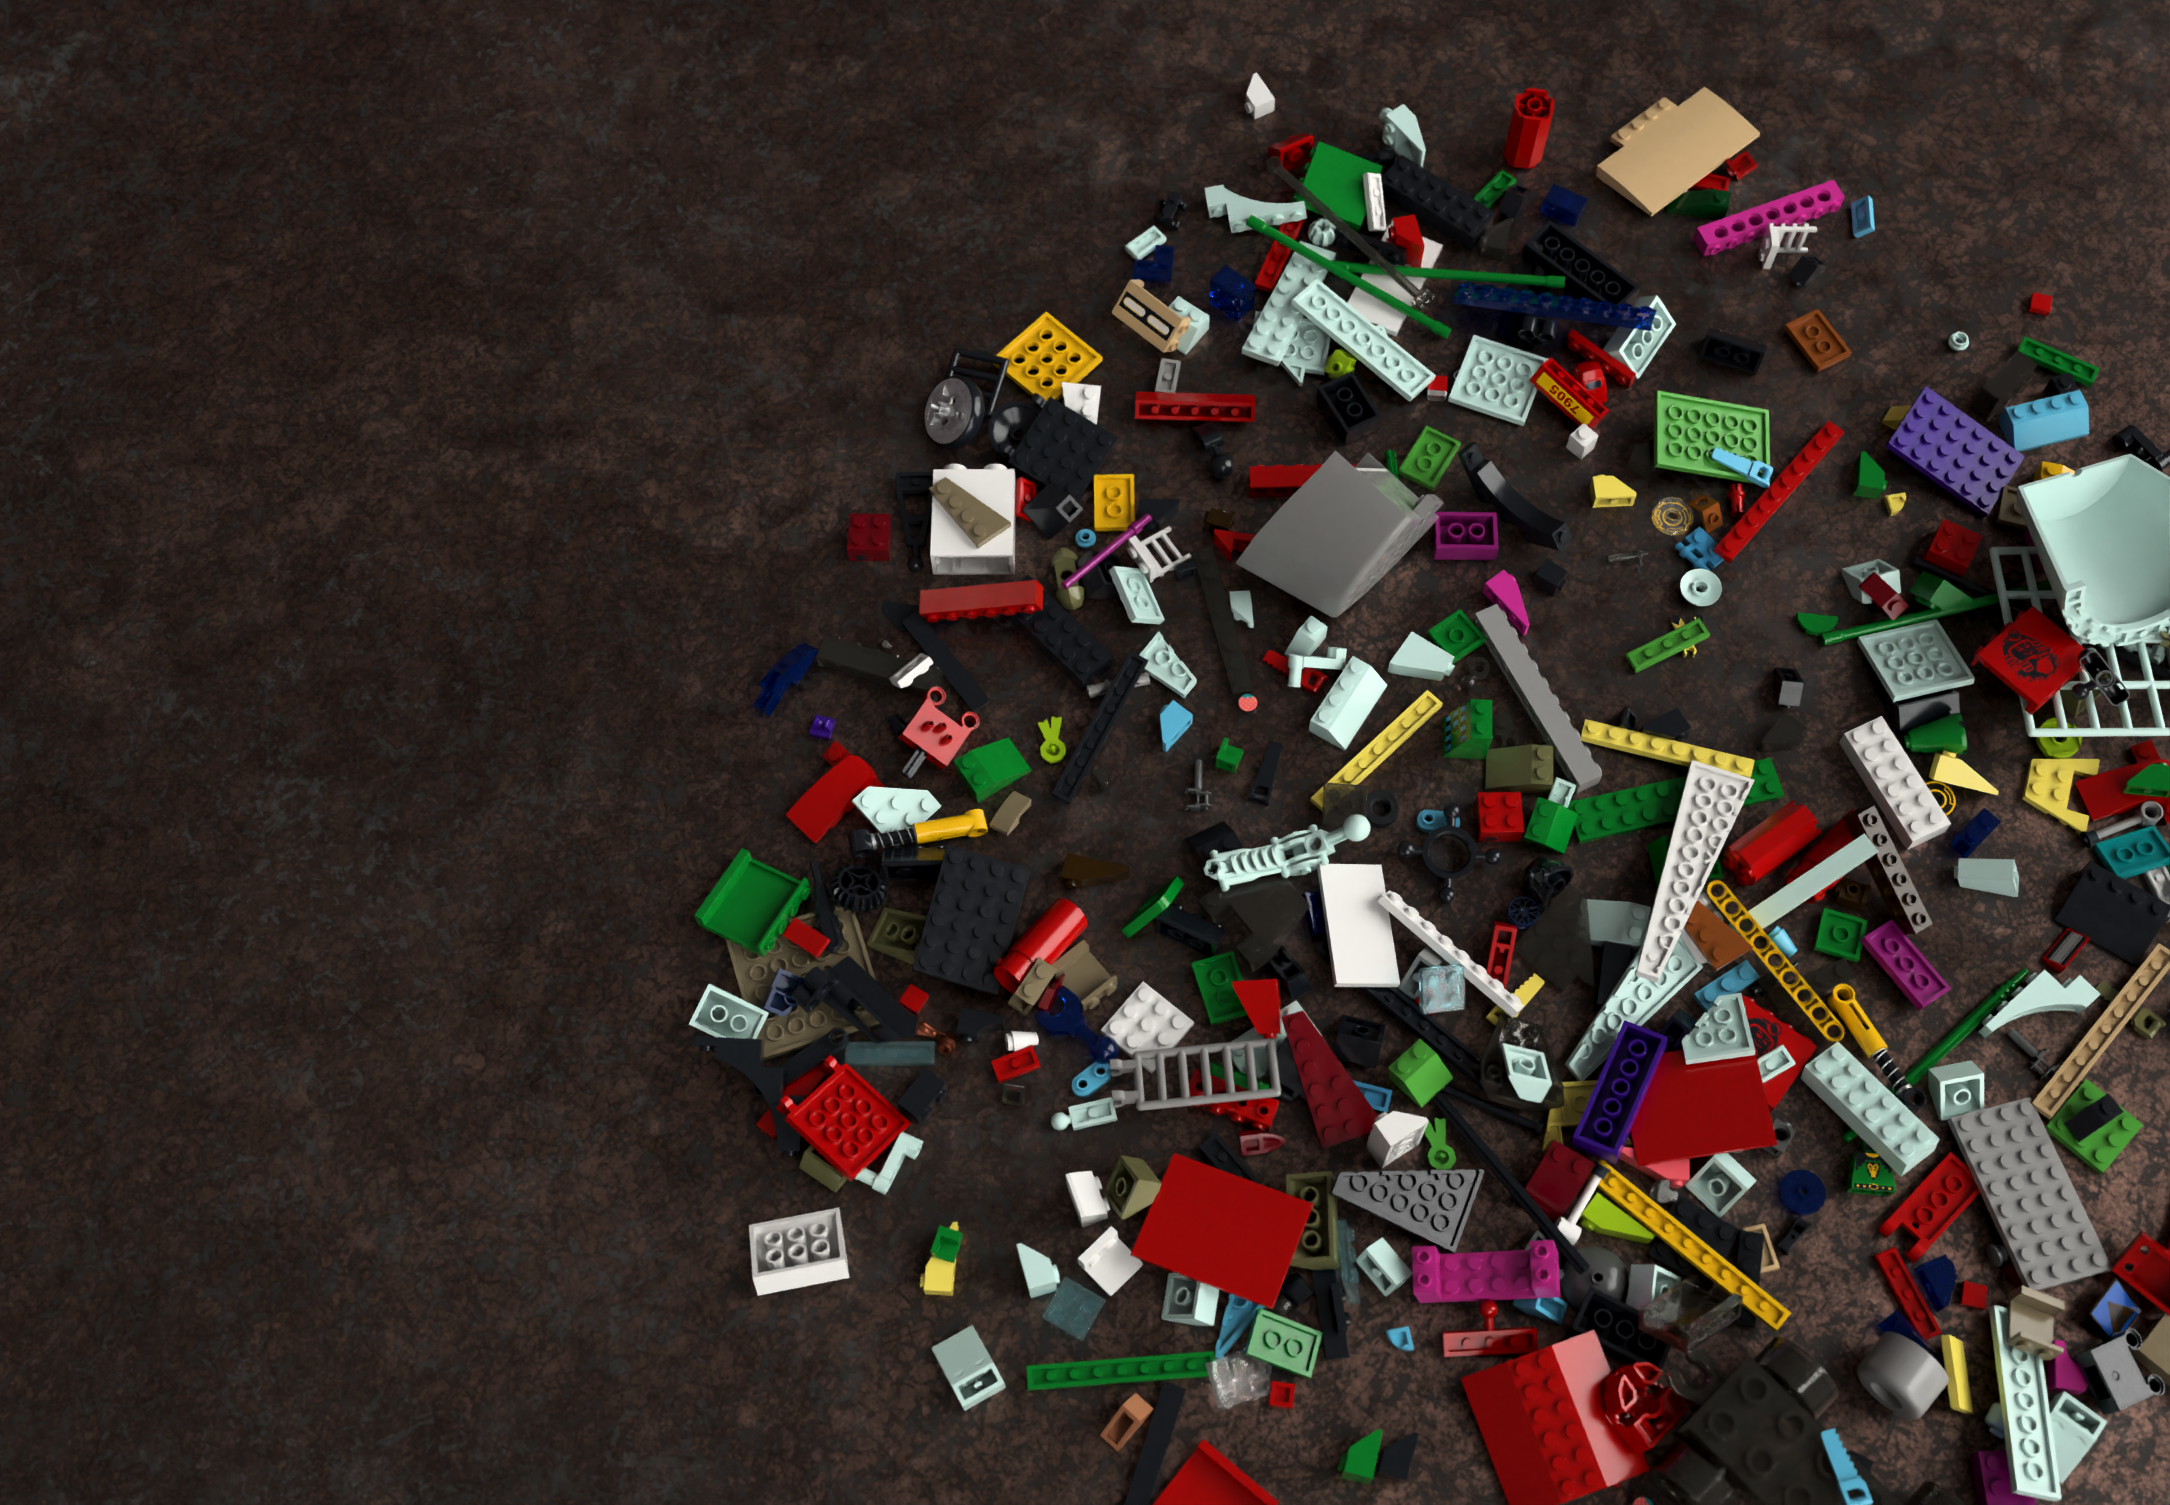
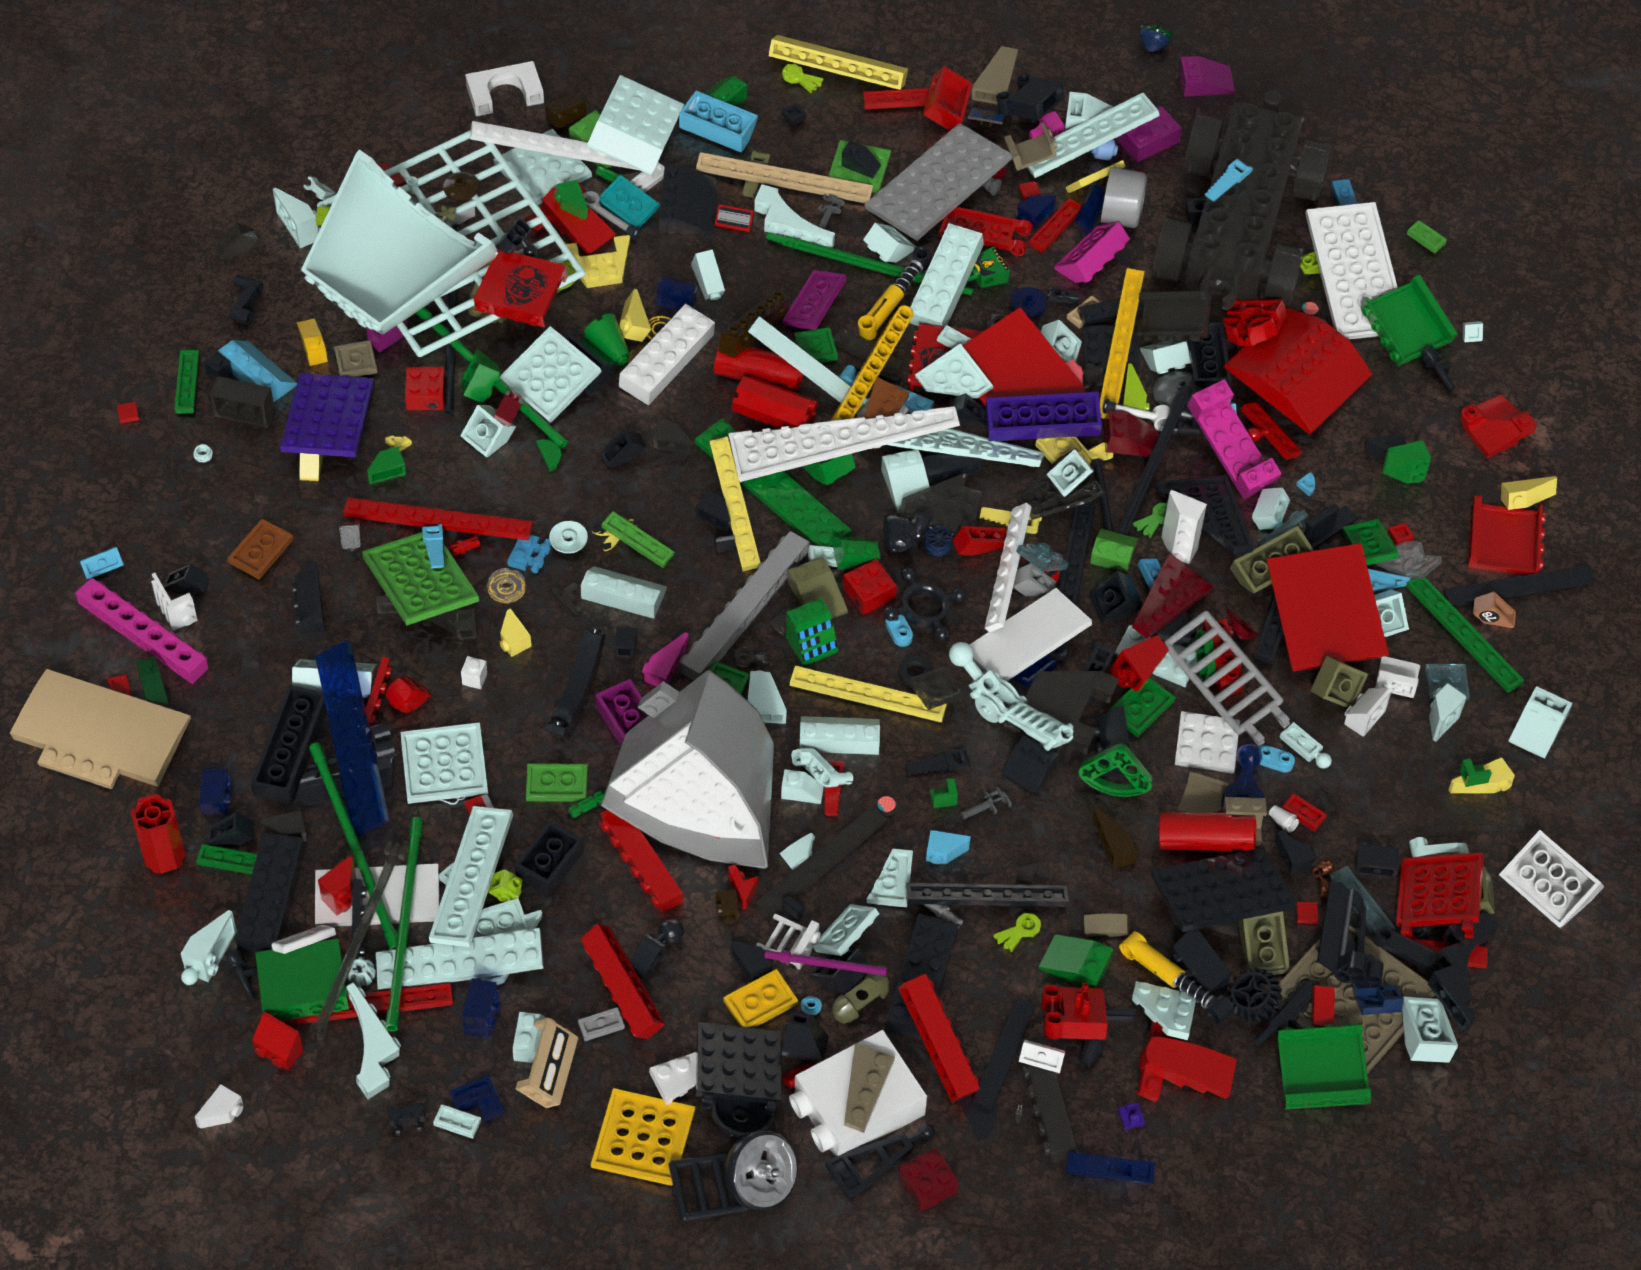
camera: 125 degrees left, 10 degrees down
red brick [1529,358,1609,430] -> none
dark orange bracket [1687,494,1723,534] -> none
red bracket [1725,151,1758,181] -> none
none -> clear smoke slope [339,519,361,552]
none -> light aqua slope [581,566,667,619]
none -> dark pink slope [1054,222,1130,283]

